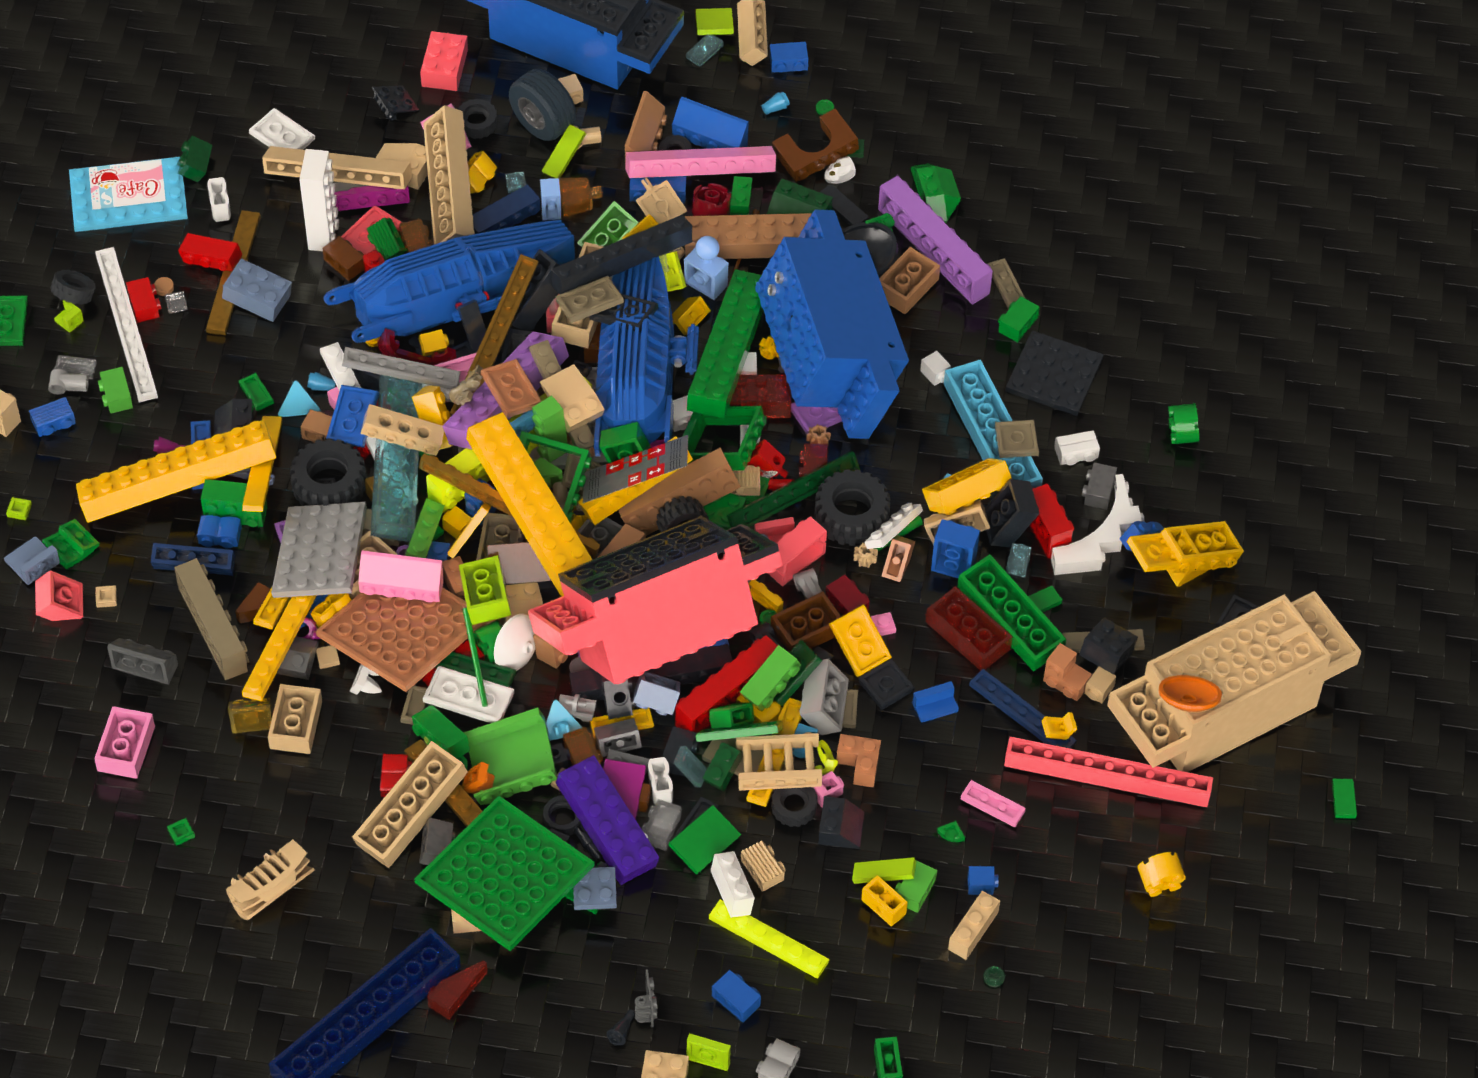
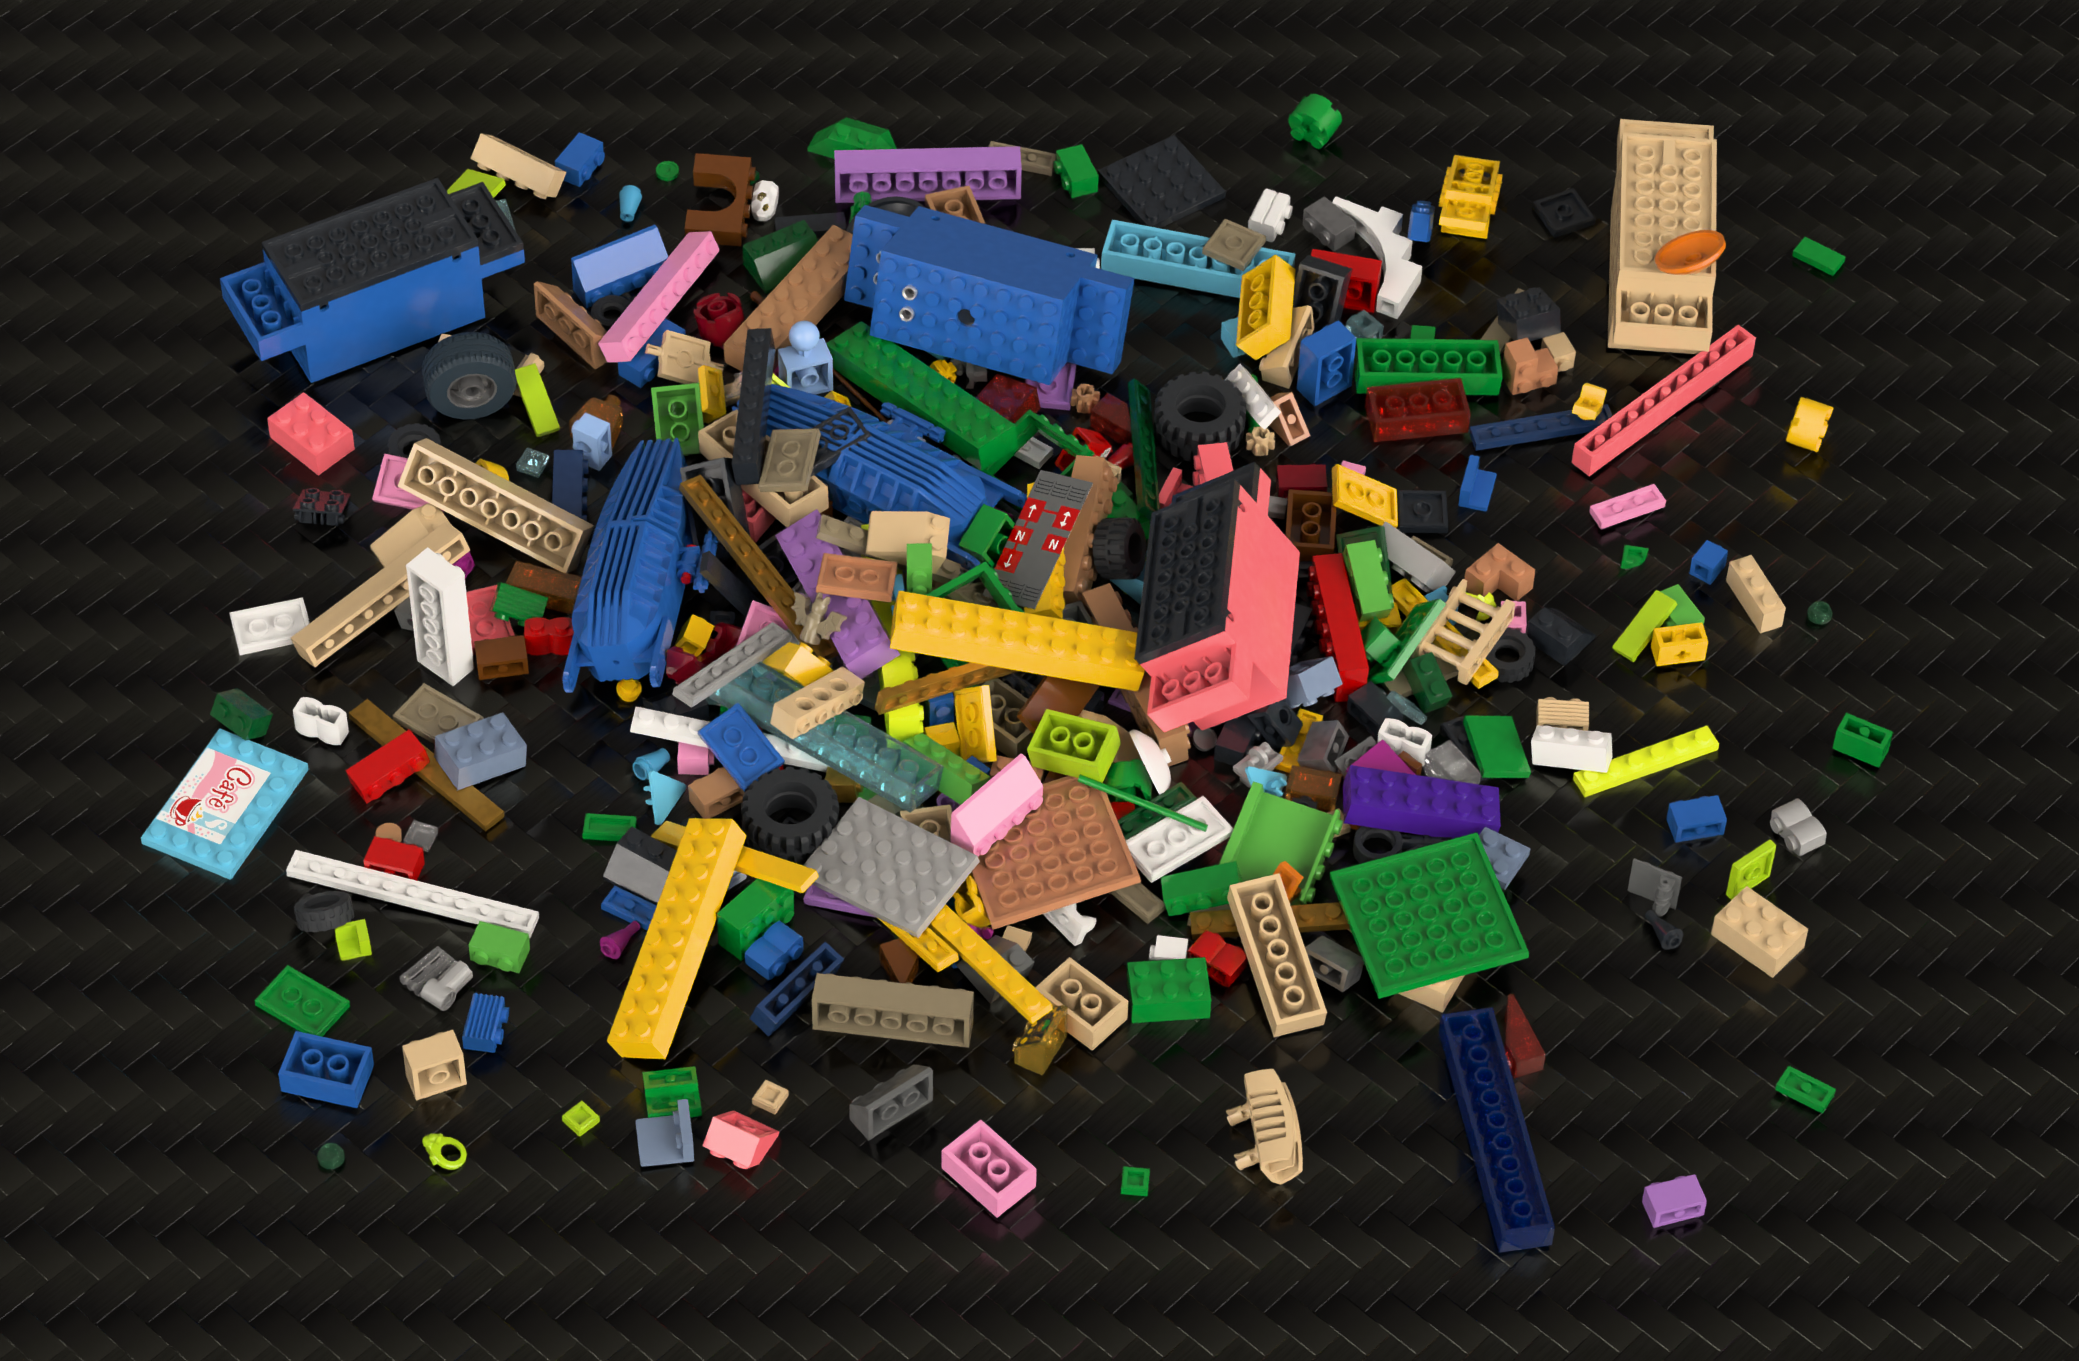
camera: 55 degrees left, 5 degrees down
green brick [730,176,752,215] -> none
none -> dark tan tile [393,683,484,745]
none -> green brick [1126,957,1211,1023]
none -> white brick [1149,935,1188,961]

